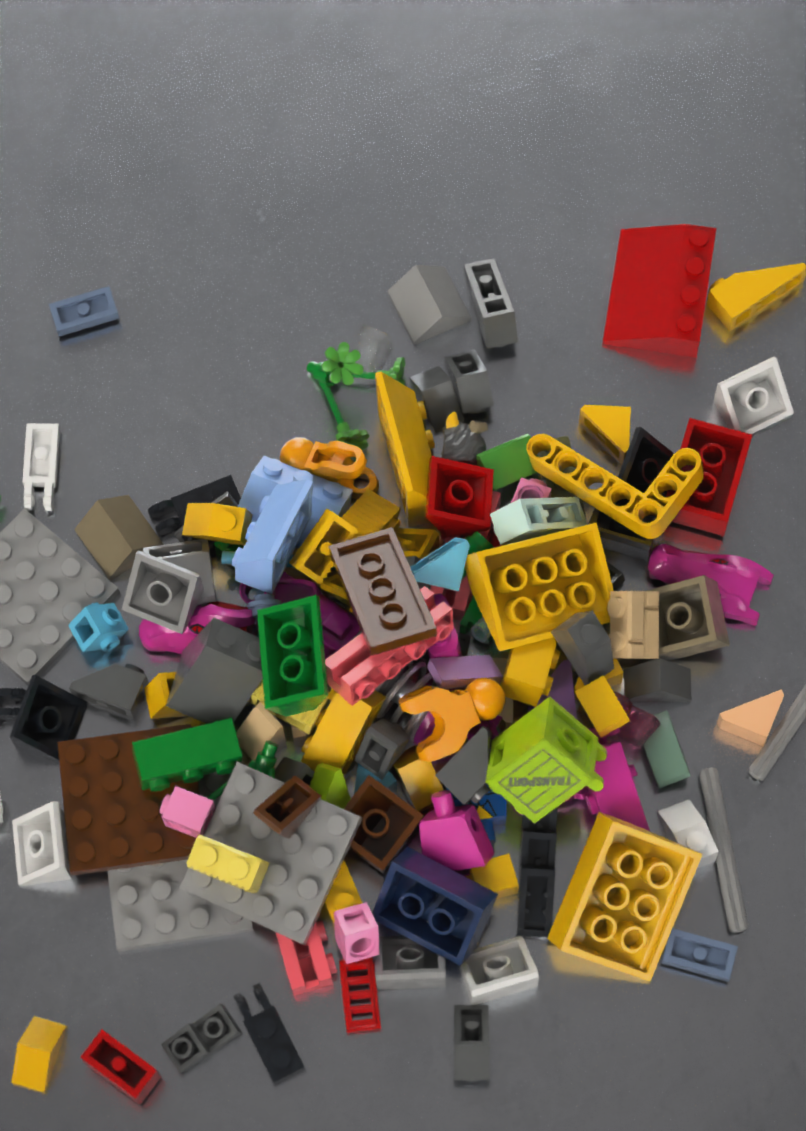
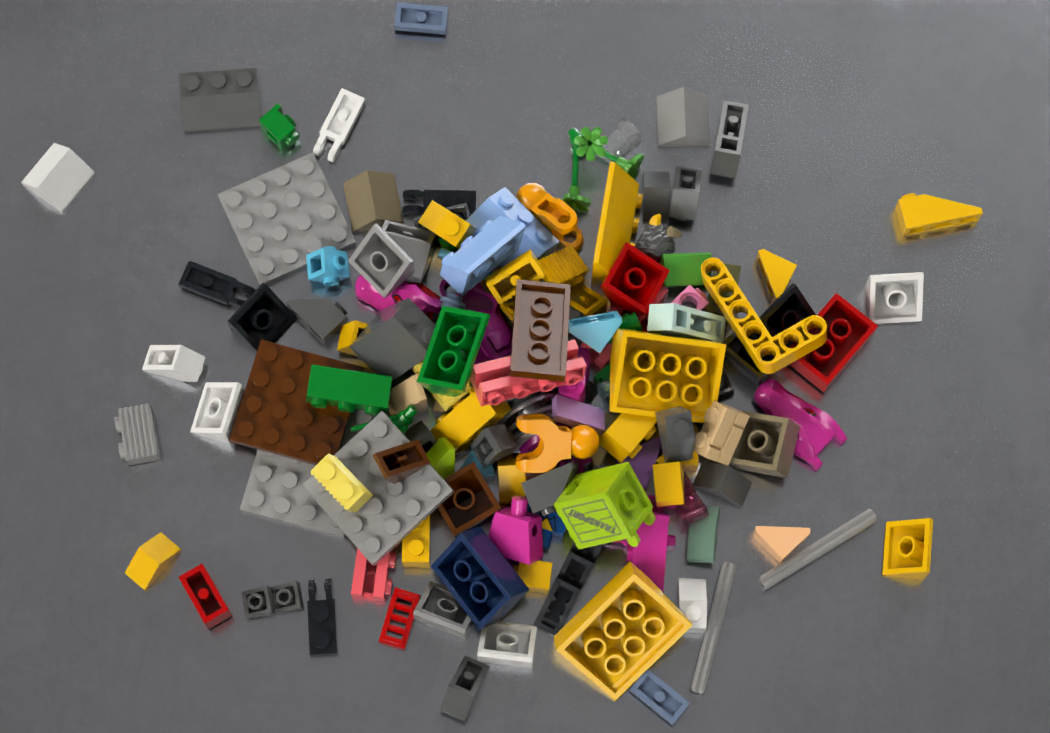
camera: 20 degrees right, 5 degrees up
bright pink brick [160,786,216,838] -> none
bright pink brick [334,902,379,964] -> none
red slope [602,224,717,358] -> none

